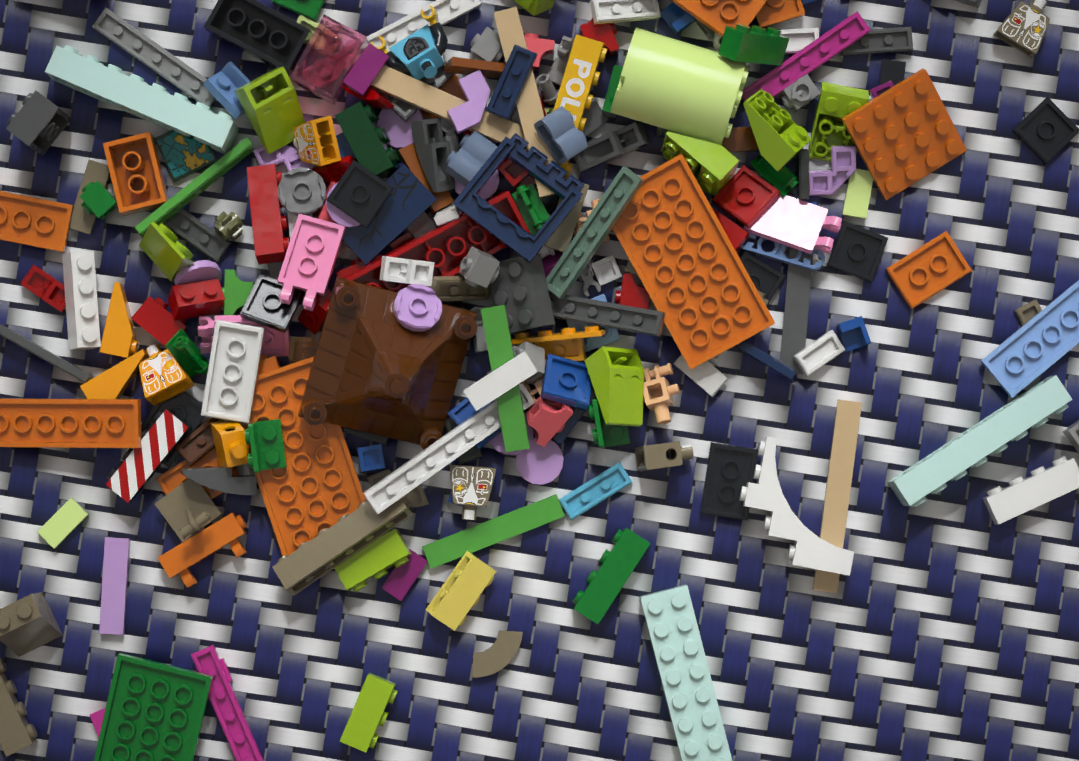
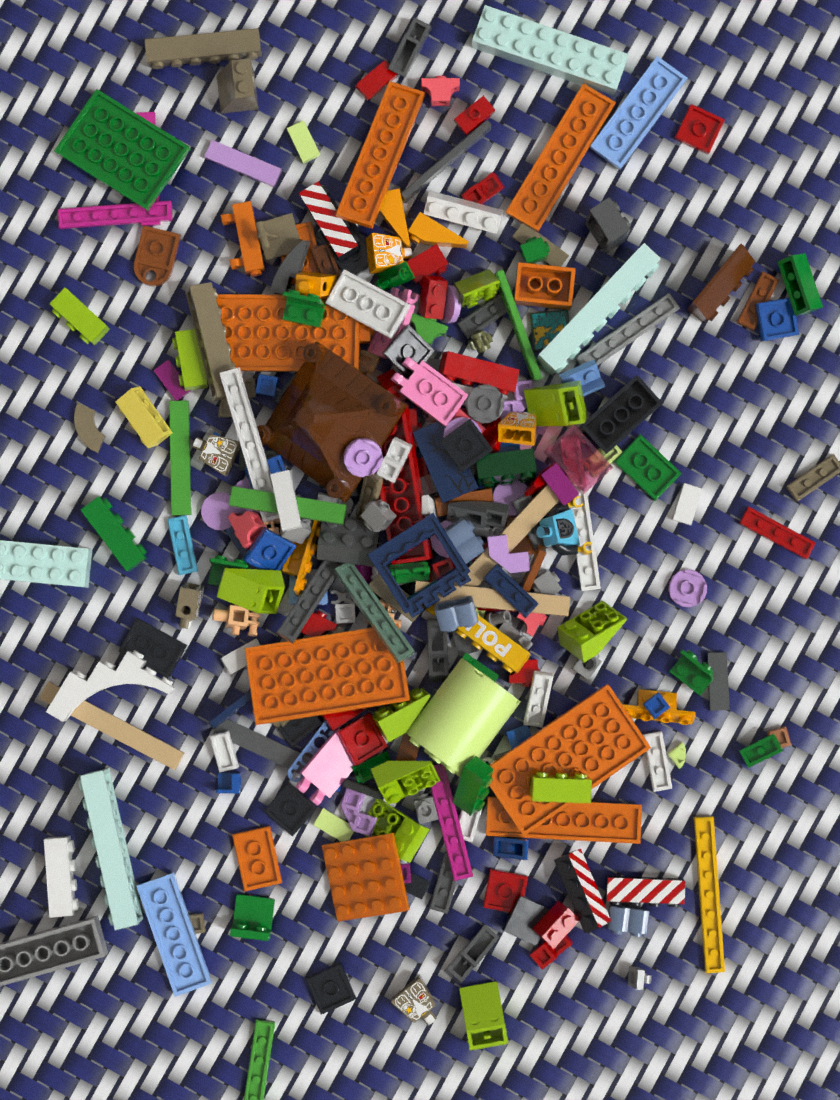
camera: 105 degrees right, 0 degrees up
none -> dark orange tile [134,225,181,287]
none -> green bracket [230,894,275,941]

